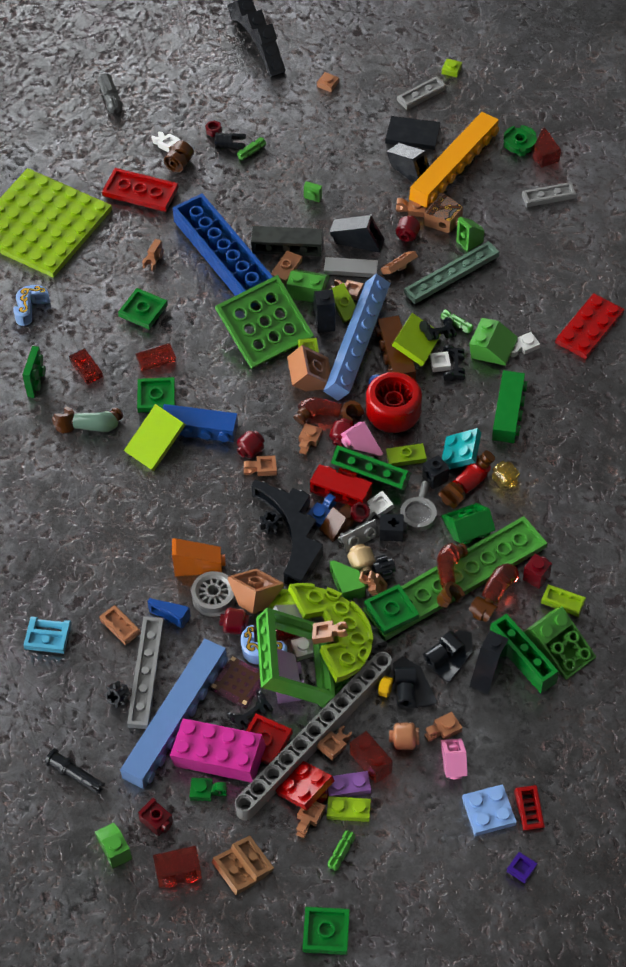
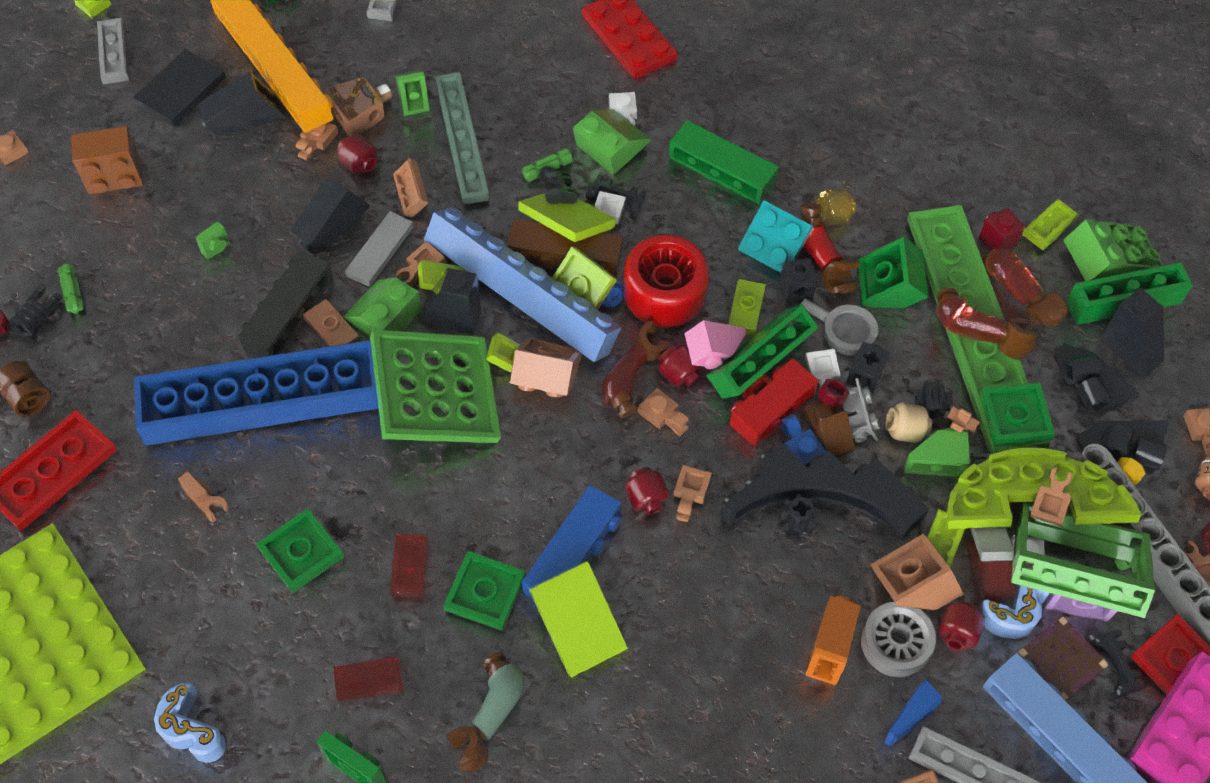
camera: 70 degrees left, 5 degrees up
none -> dark orange brick [71,126,143,194]
none -> lime plate [552,246,618,310]

